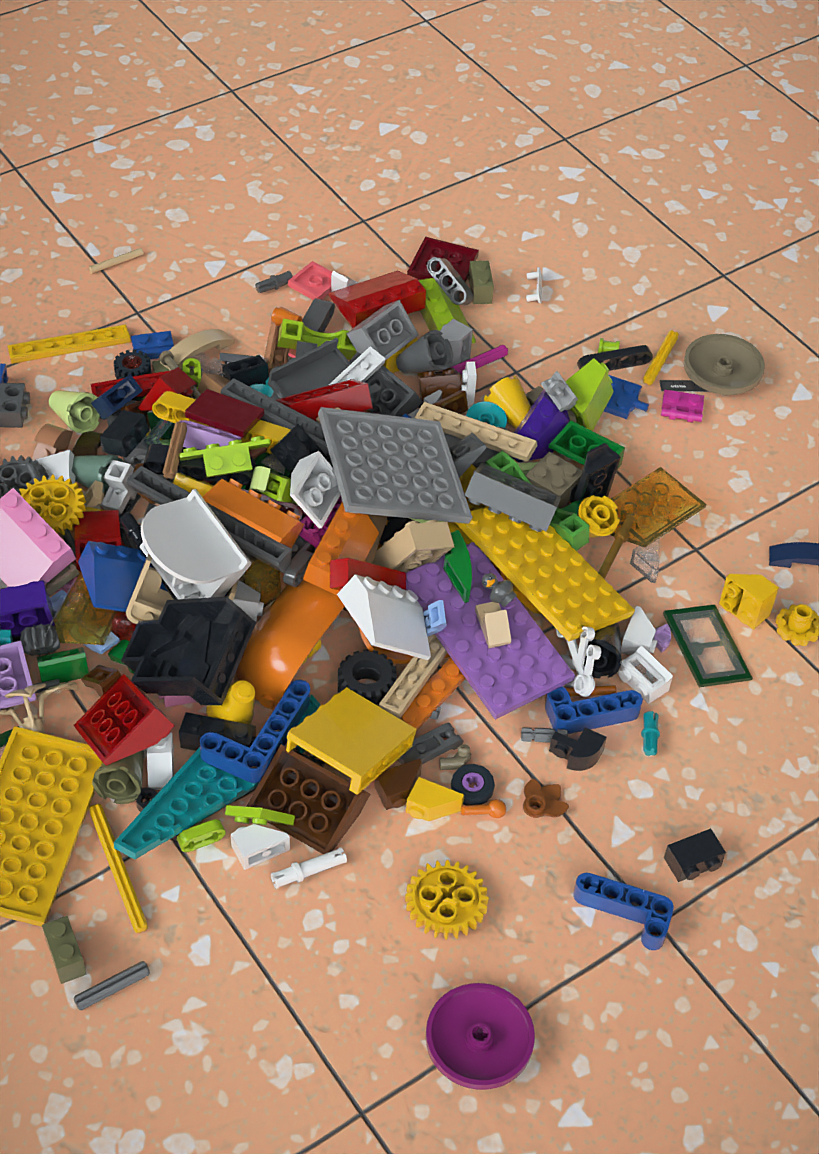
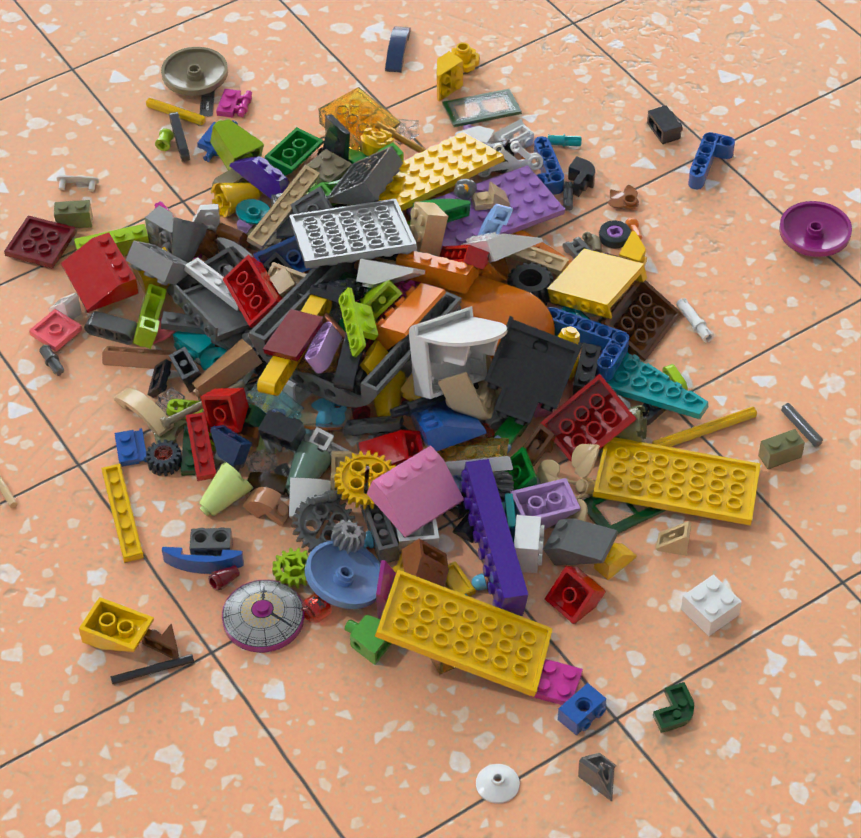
camera: 85 degrees left, 0 degrees up
medium nougat axle [163,421,187,479] -> none
lime wing [225,805,295,825] -> none
white slope [231,824,290,870] -> none
yellowish green slope [249,466,270,493] -> none
orange cone [271,307,302,326] -> none
yellow gear [405,860,489,940] -> none
dark grey beam [427,257,473,305] -> none
light grey hips [541,371,578,412] -> none

